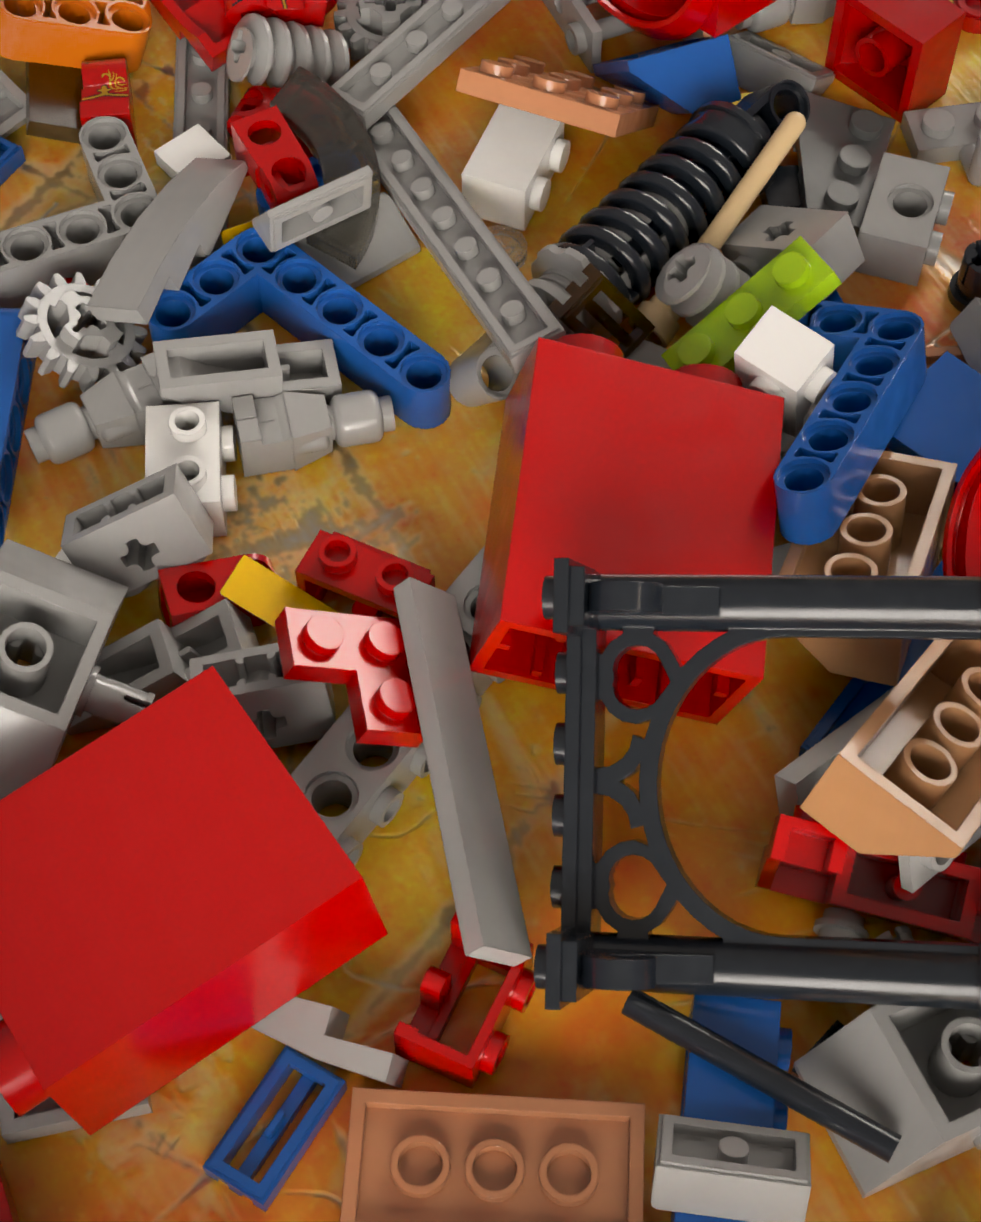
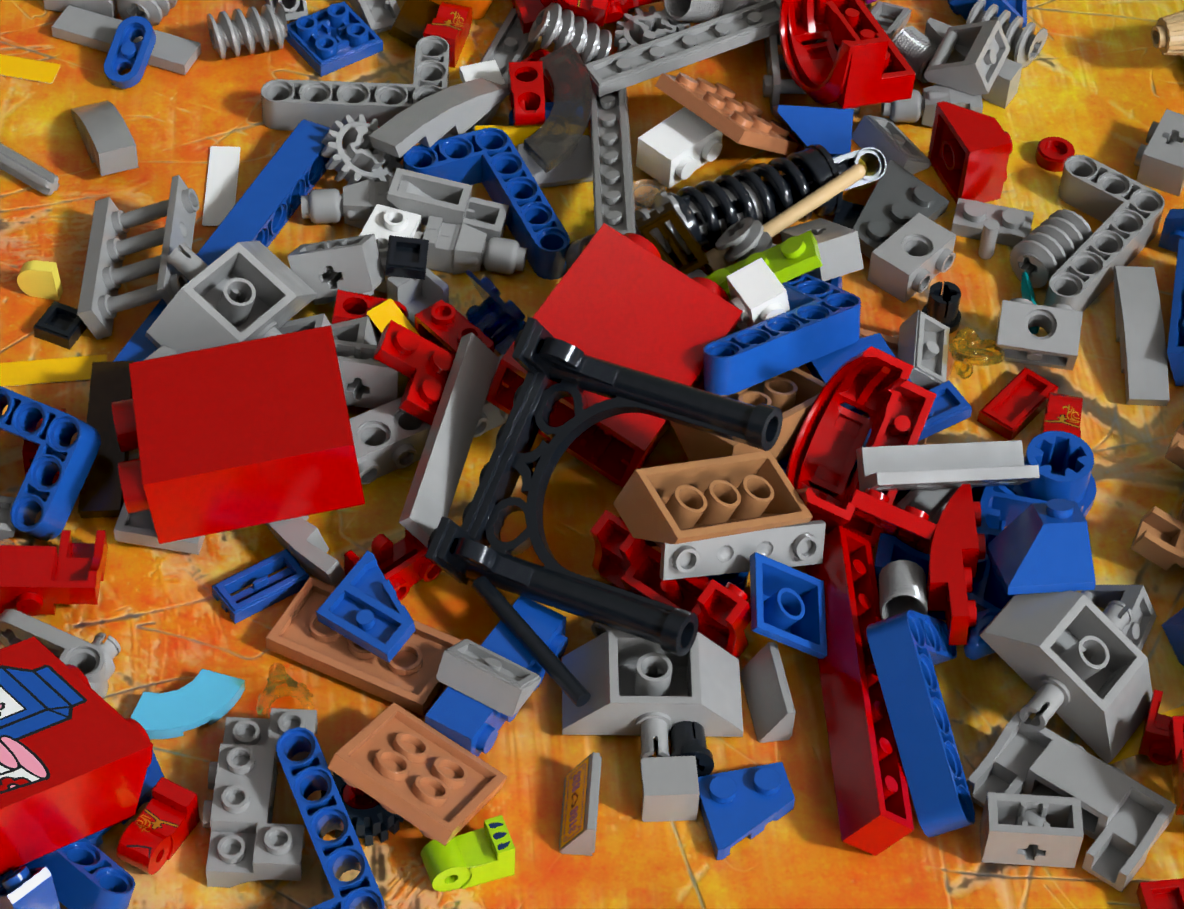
camera: 20 degrees right, 10 degrees down
light grey slope [252,165,373,252] -> none
none -> blue wing [316,550,416,663]
none -> black tile [385,235,429,280]
none -> light grey panel [387,267,449,328]
none -> clear blue hinge [466,269,526,355]

